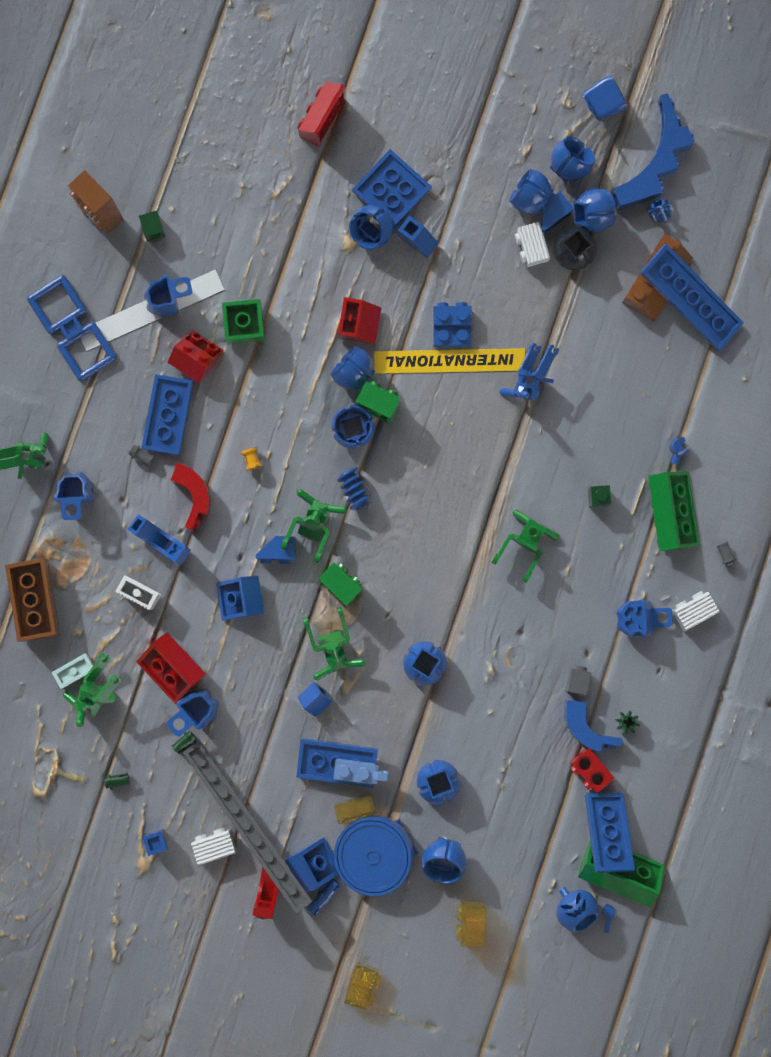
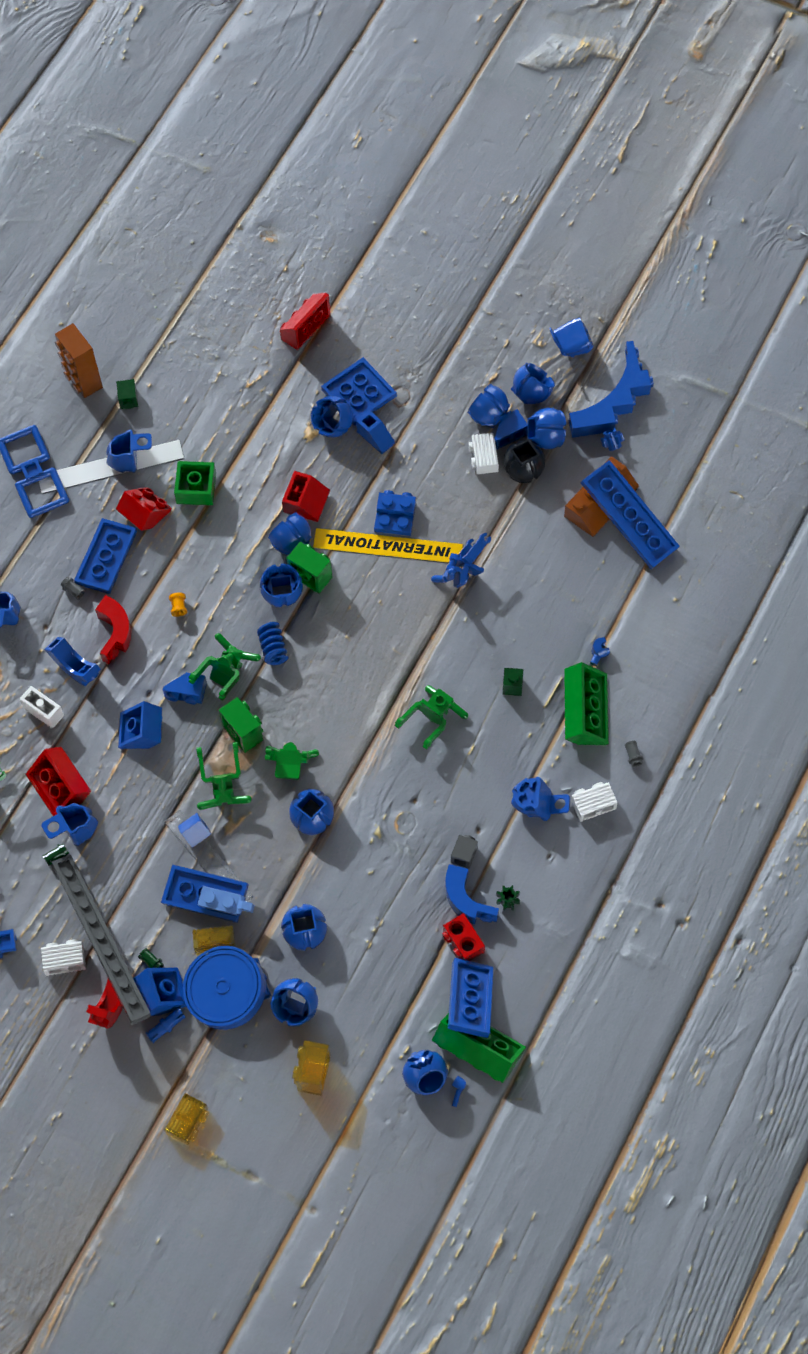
camera: 15 degrees right, 20 degrees down
none -> dark green pin [138,948,164,968]
none -> green piece [265,742,319,780]

